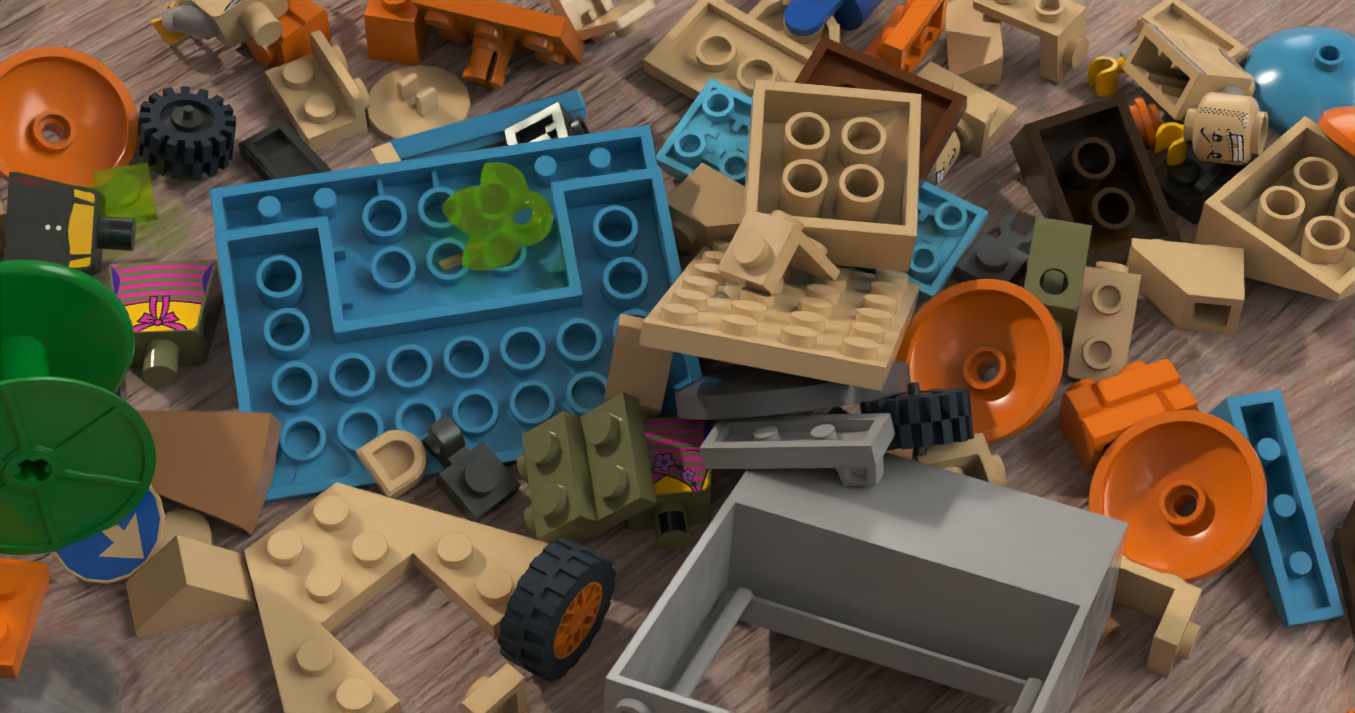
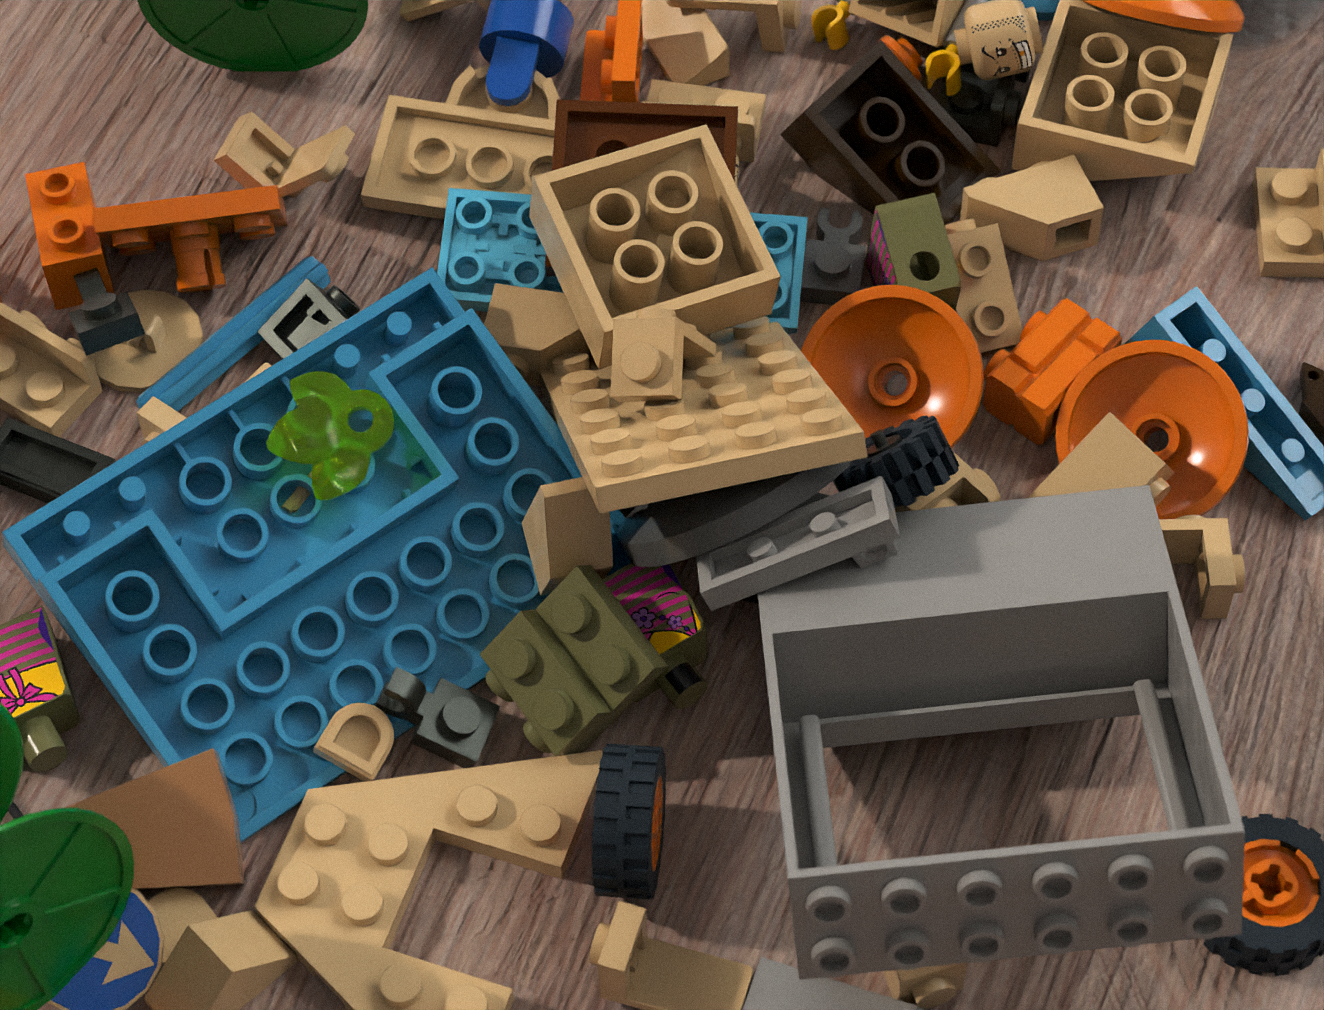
camera: 25 degrees left, 5 degrees up
none -> pearl dark grey plate [69,268,145,356]
none -> tan slope [1028,412,1175,507]

